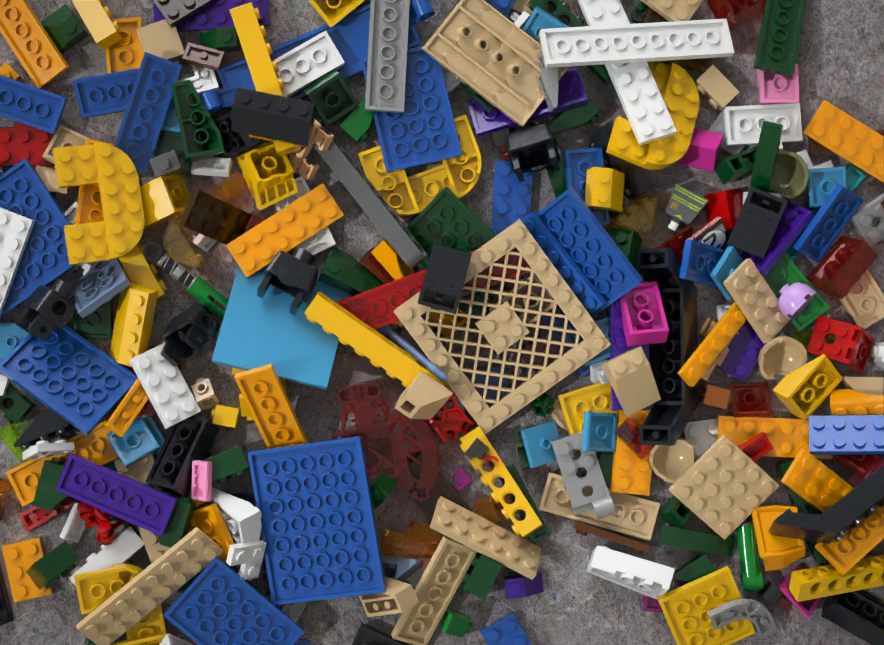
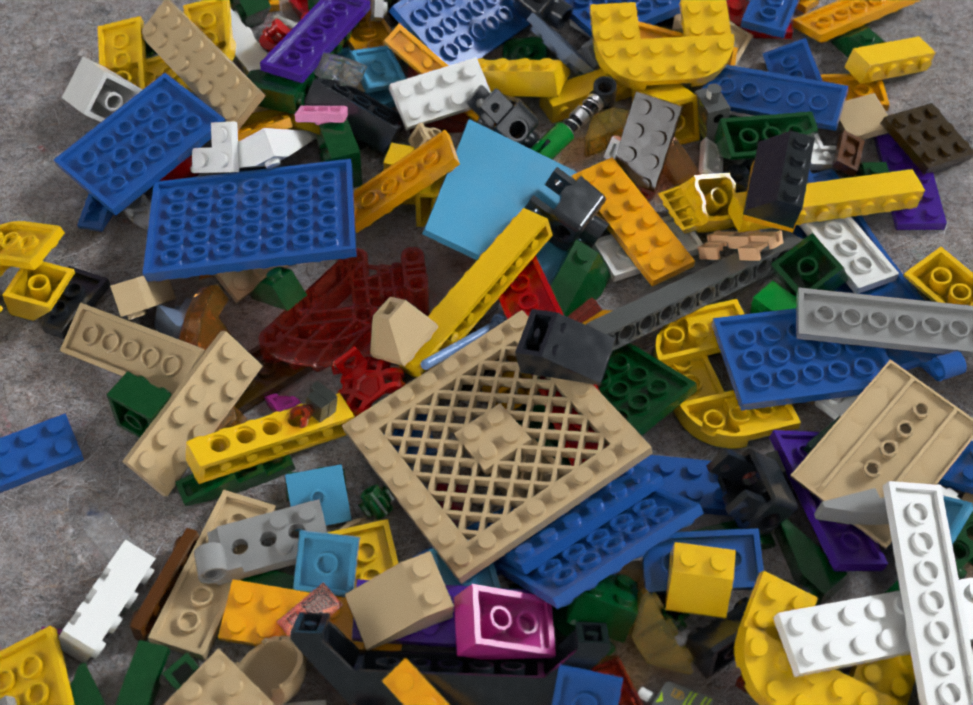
camera: 90 degrees right, 35 degrees down
green slope [442,608,473,638] -> none
dark purple slope [503,572,544,599] -> none
none -> clear slope [314,53,367,87]

